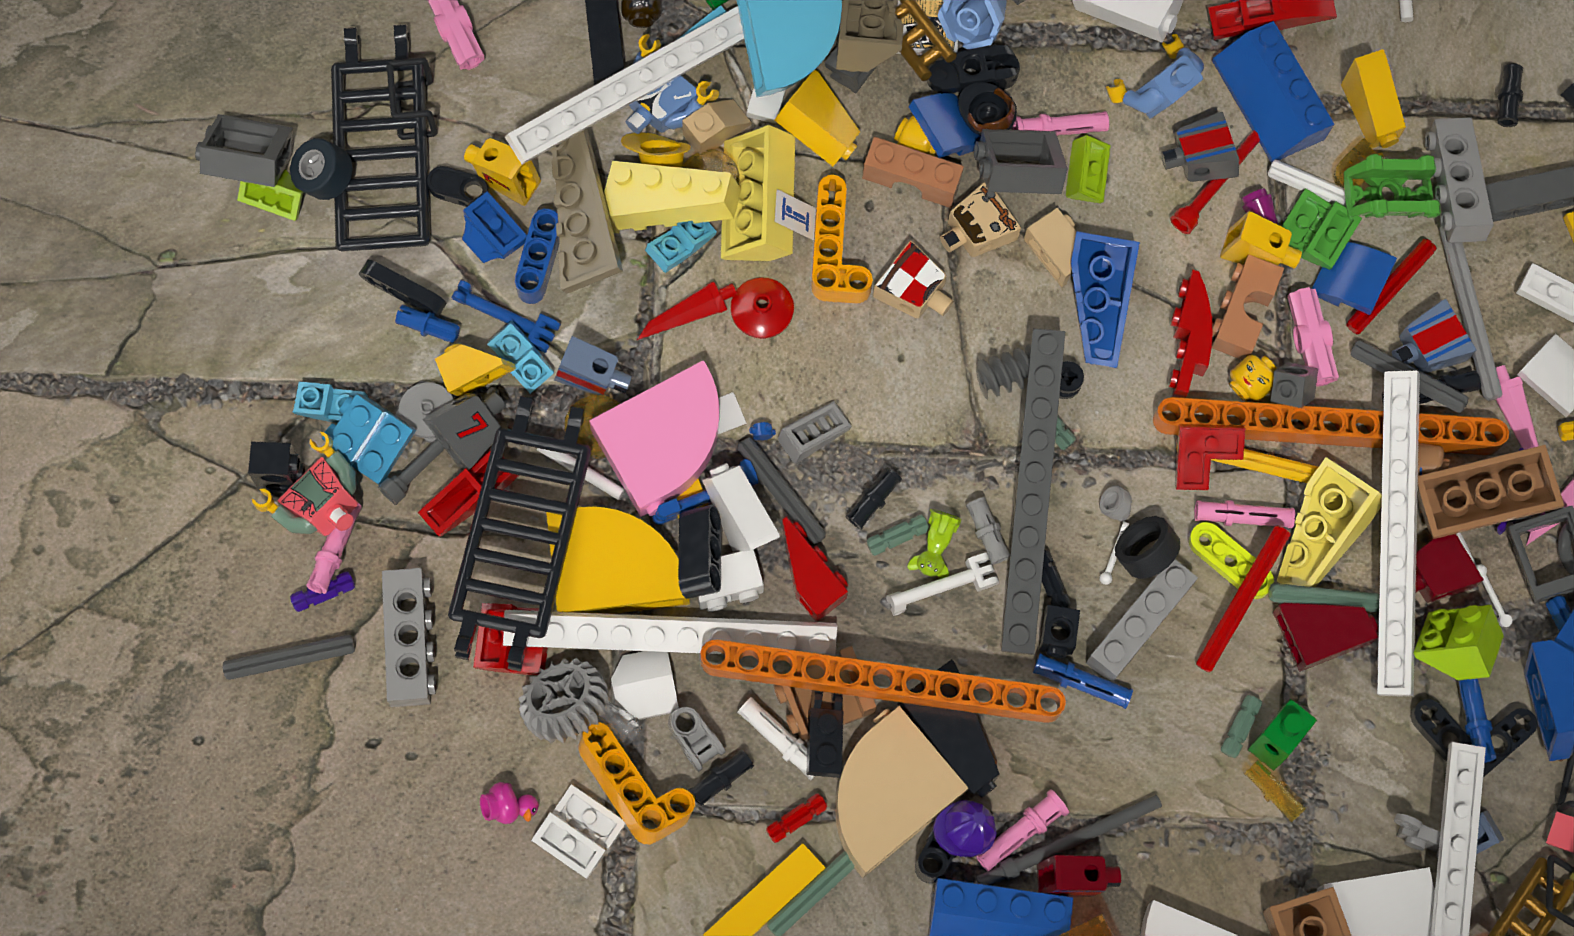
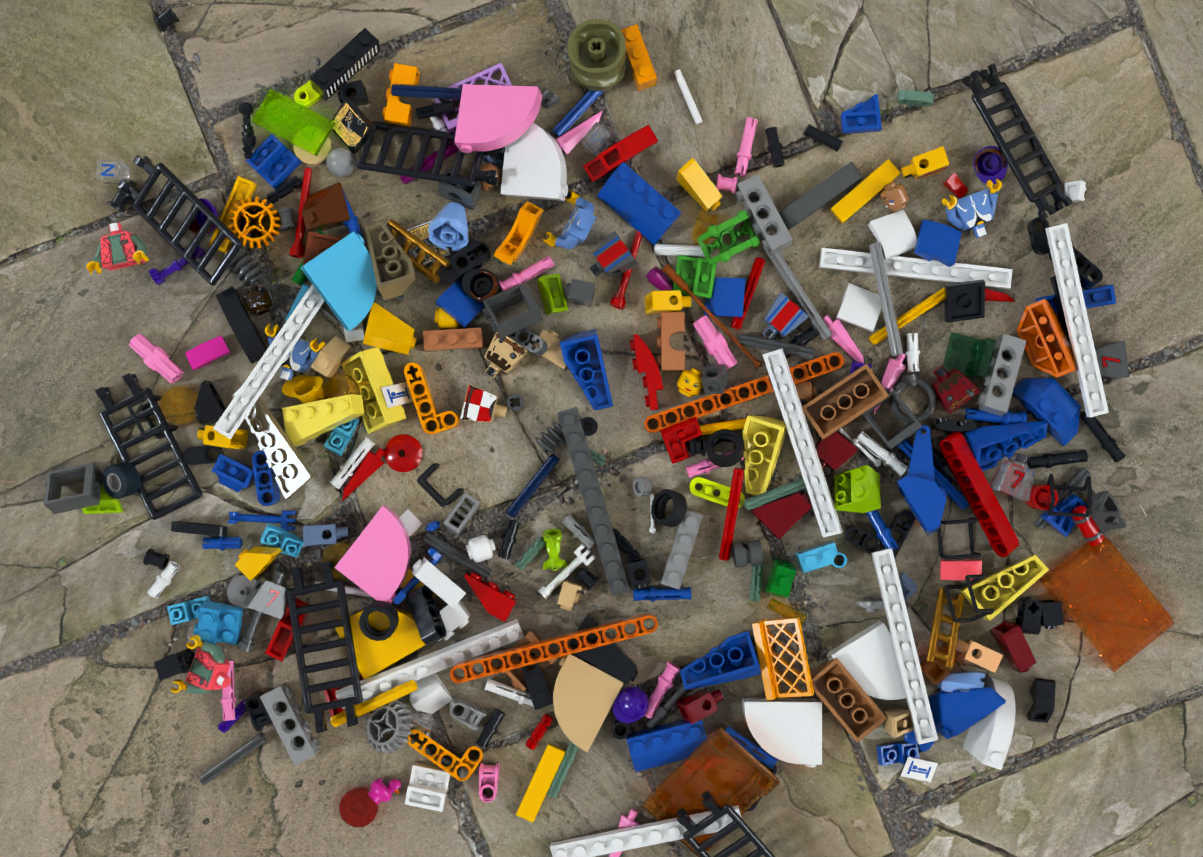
camera: 15 degrees left, 15 degrees up
none -> black bush [143,548,170,570]
none -> white pin [147,561,180,599]
none -> clear yellow tile [161,386,198,424]
none -> dark pink slope [185,335,230,371]
none -> black slope [194,380,227,425]
none -> black piece [244,691,273,731]
none -> white pin [330,437,375,489]
none -> yellow axle [330,680,418,727]
none -> clear red tile [339,787,378,827]
none -> black tyre [359,601,399,641]
none -> black piece [417,463,464,507]
none -> white head [466,535,496,562]
none -> bright pink piece [479,763,500,803]
none -> light orange arch [494,201,544,265]
none -> dark blue axle [506,454,559,518]
none -> dark grey bush [507,394,524,411]
none -> dark grey beam [508,328,548,356]
none -> tan brick [557,580,582,611]
none -> dark grey brick [565,278,595,307]
none -> black bush [574,565,599,591]
none -> dark orange piece [662,263,761,368]
none -> blue wedge [680,631,761,690]
none -> black wheel [689,437,706,456]
none -> black tyre [706,429,744,467]
none -> bright pink bush [716,174,737,194]
none -> dark grey wheel [732,540,763,567]
none -> bright pink pin [734,117,758,177]
none -> light orange fence [752,617,814,700]
none -> medium azure hinge [794,541,847,573]
none -> white pin [855,431,908,476]

